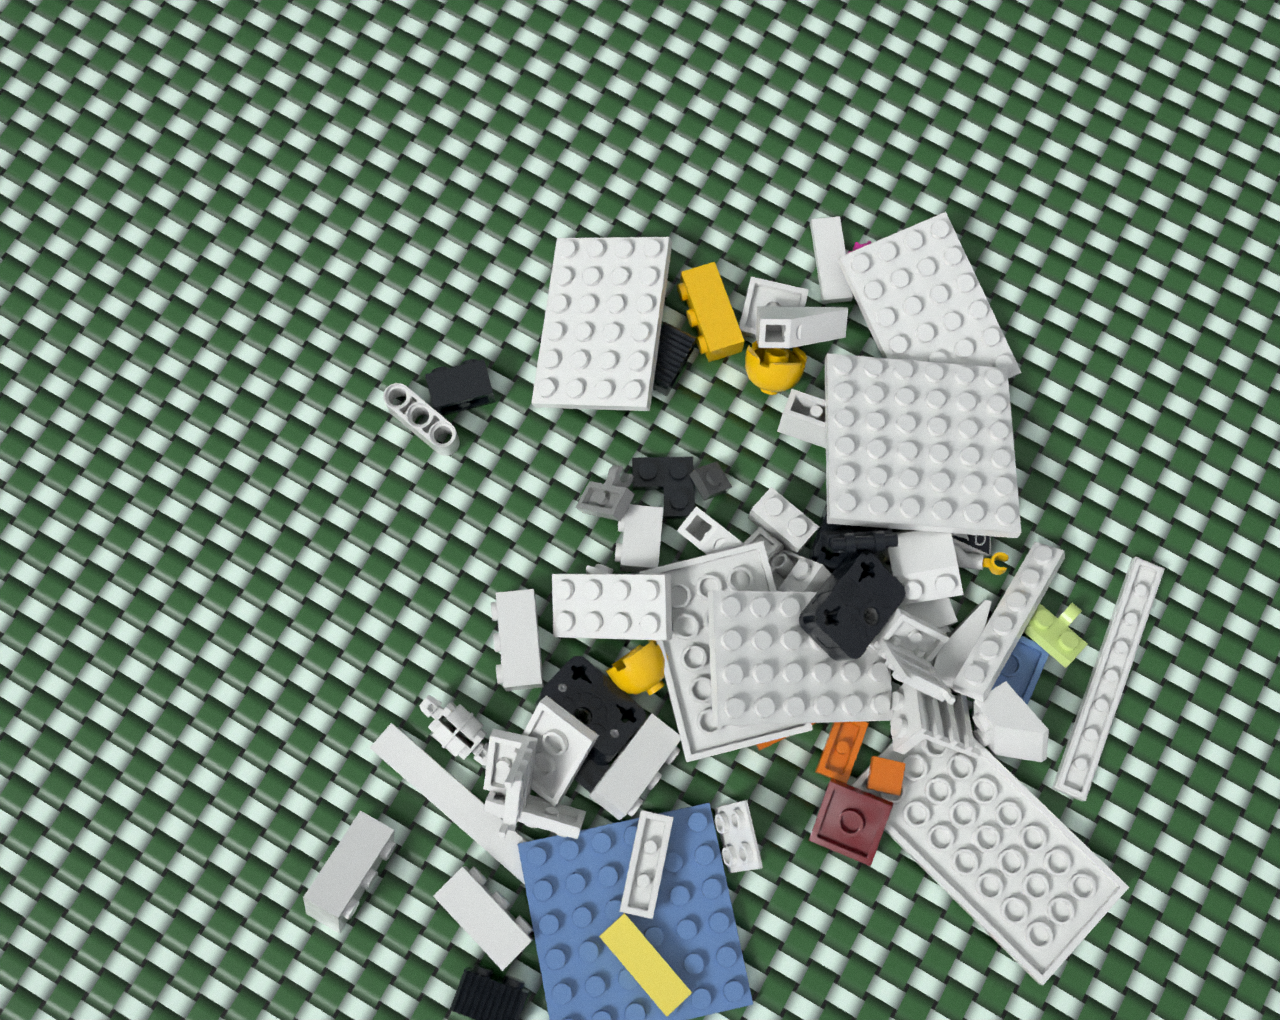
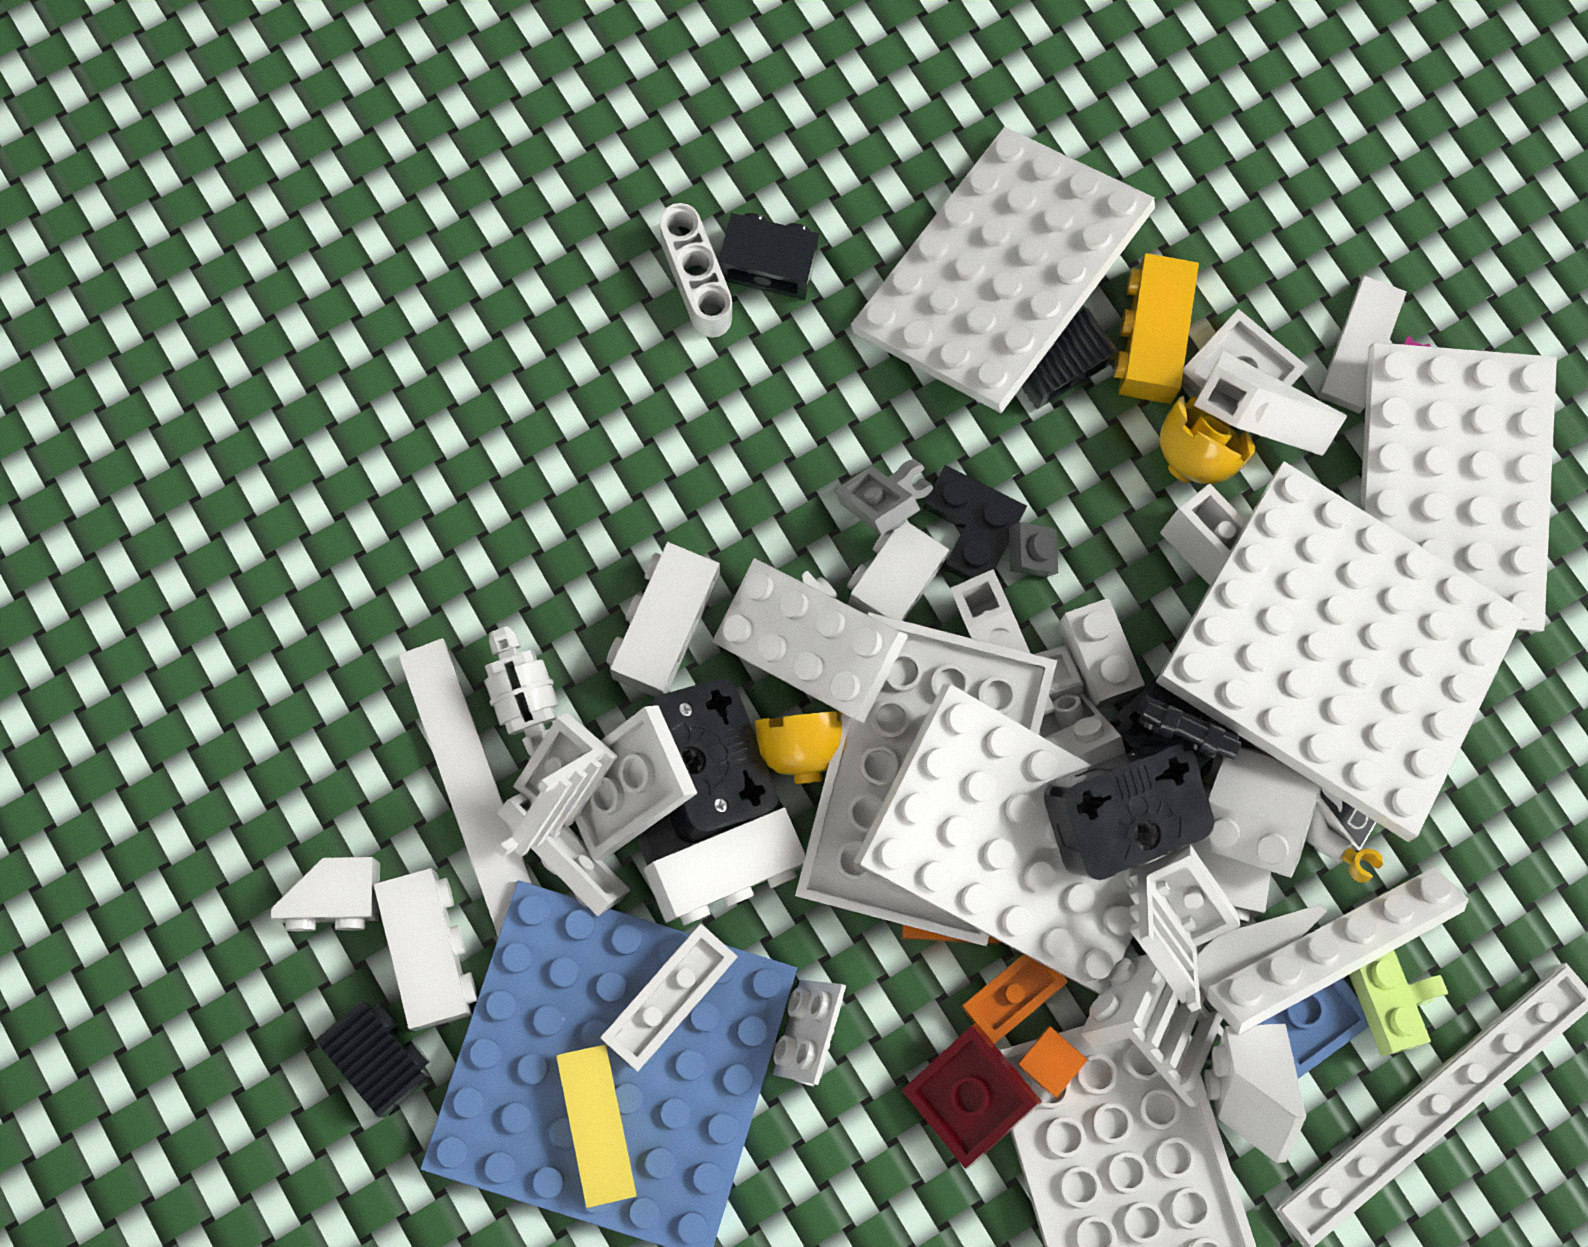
camera: 25 degrees right, 0 degrees up
white wedge [303,810,396,934] -> none
none -> white slope [271,857,380,932]

